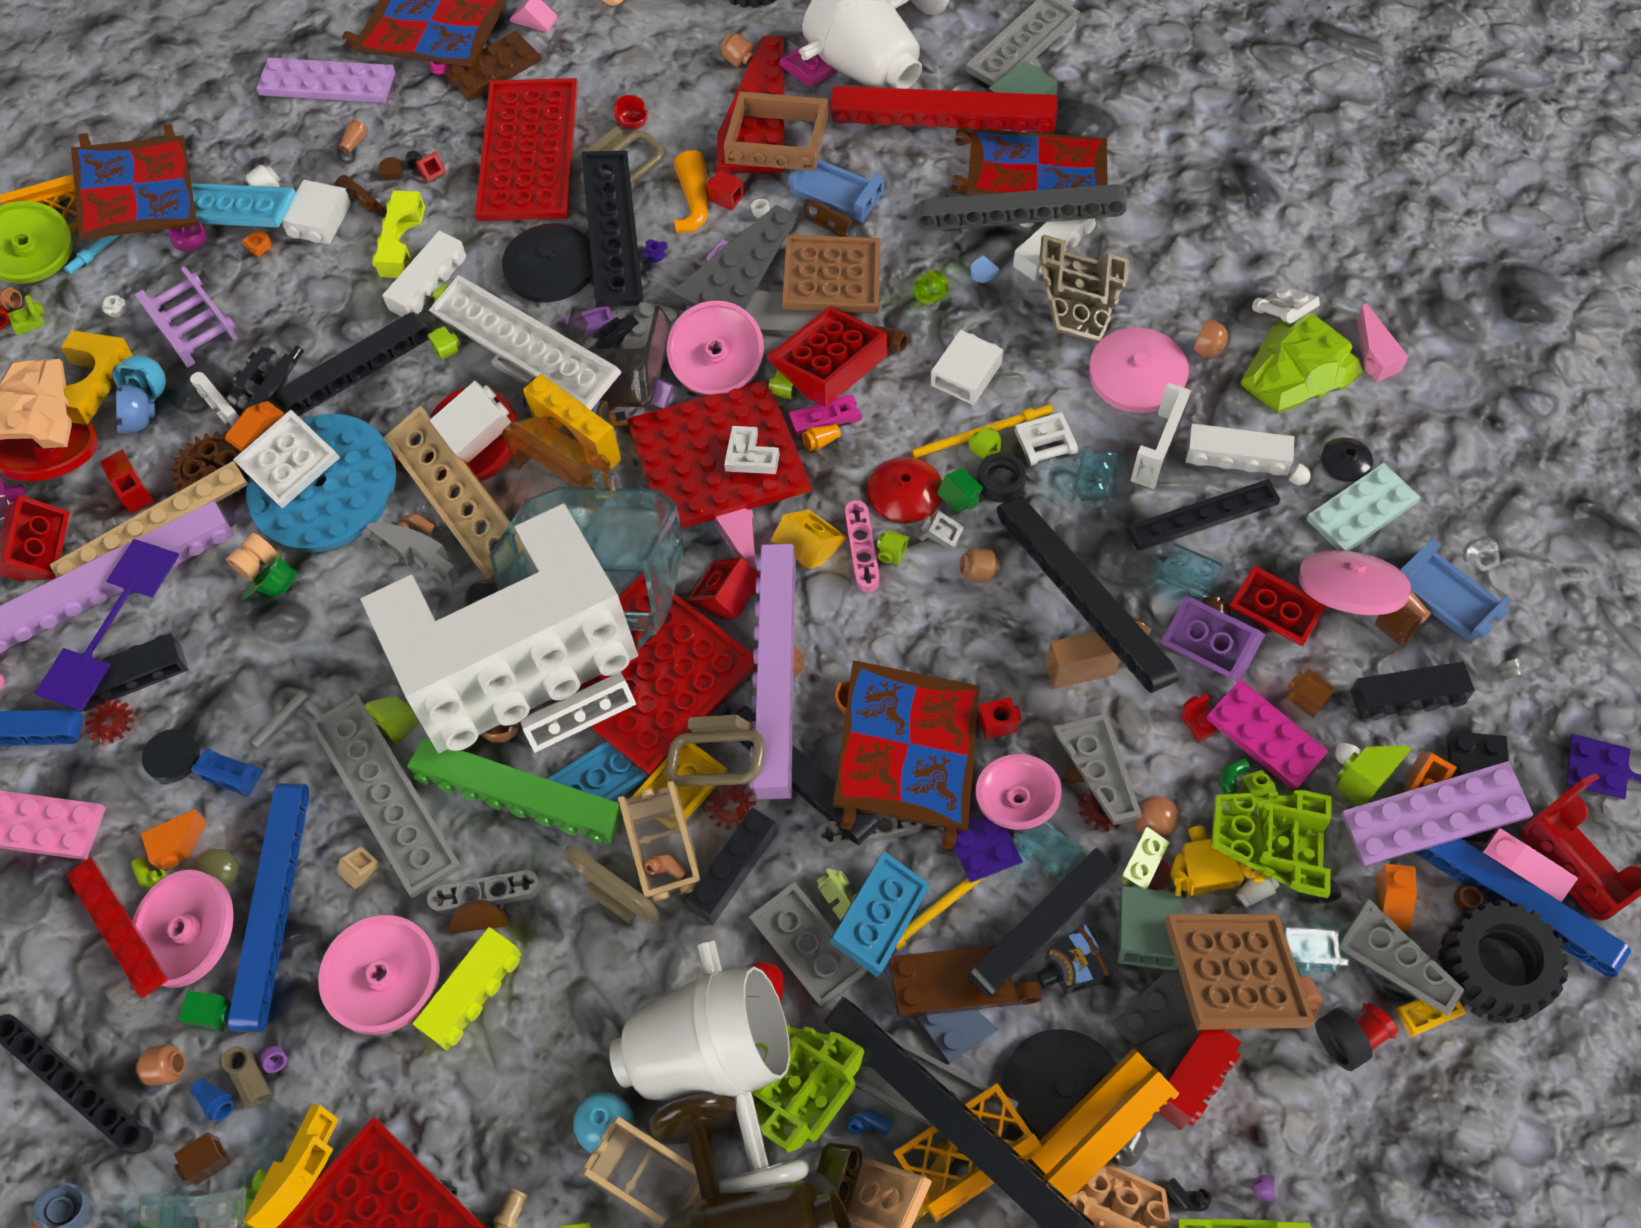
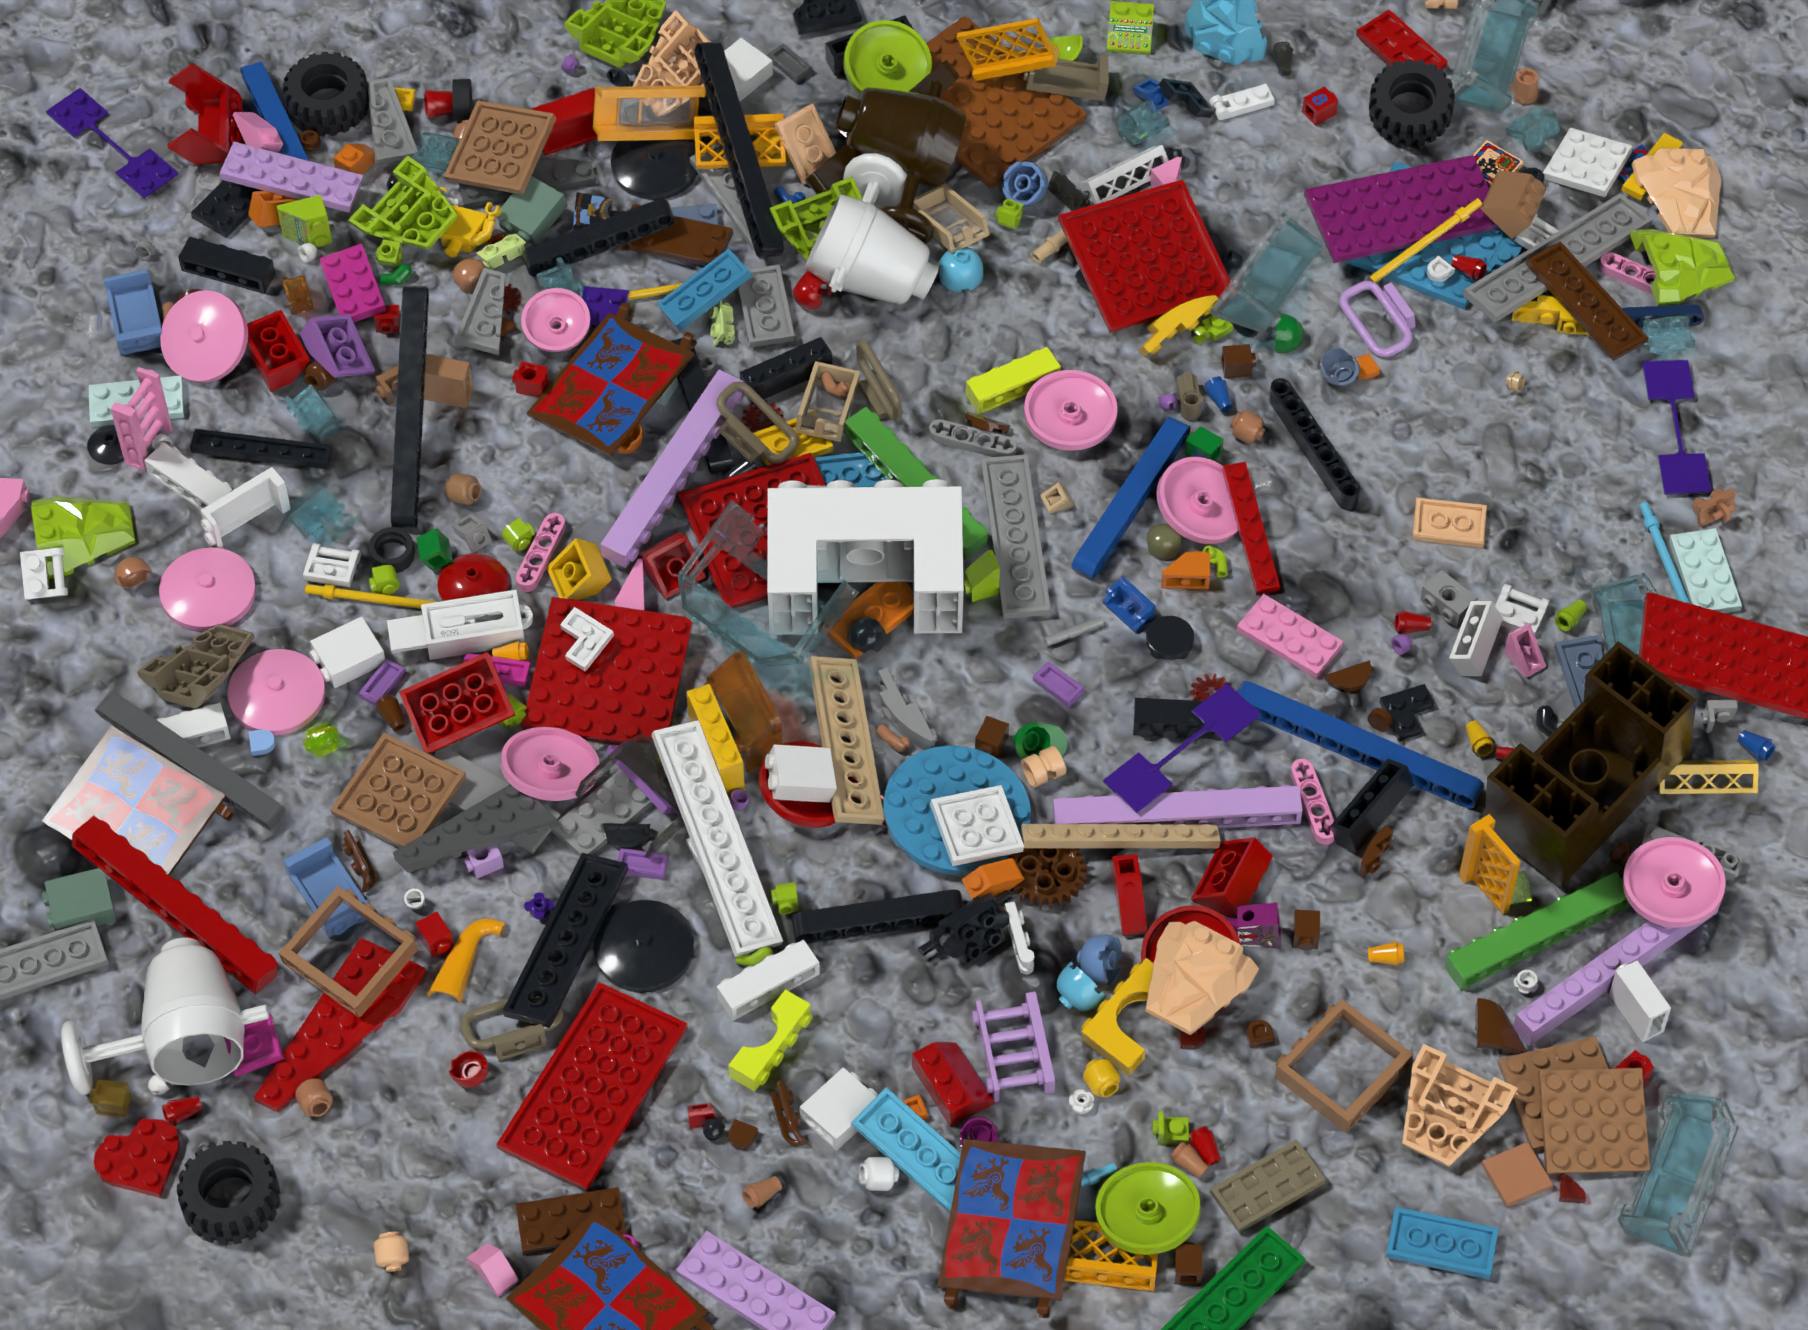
camera: 155 degrees left, 5 degrees down
none -> bright pink fence [111,367,173,472]
none -> bright pink dish [227,649,326,736]
none -> medium lavender tile [359,658,407,707]
none -> white piece [387,590,533,660]
none -> red slope [912,1042,995,1127]
none -> reddish brown brick [975,715,1009,759]
none -> medium lavender tile [1032,661,1085,708]
none -> yellow head [1082,1059,1121,1097]

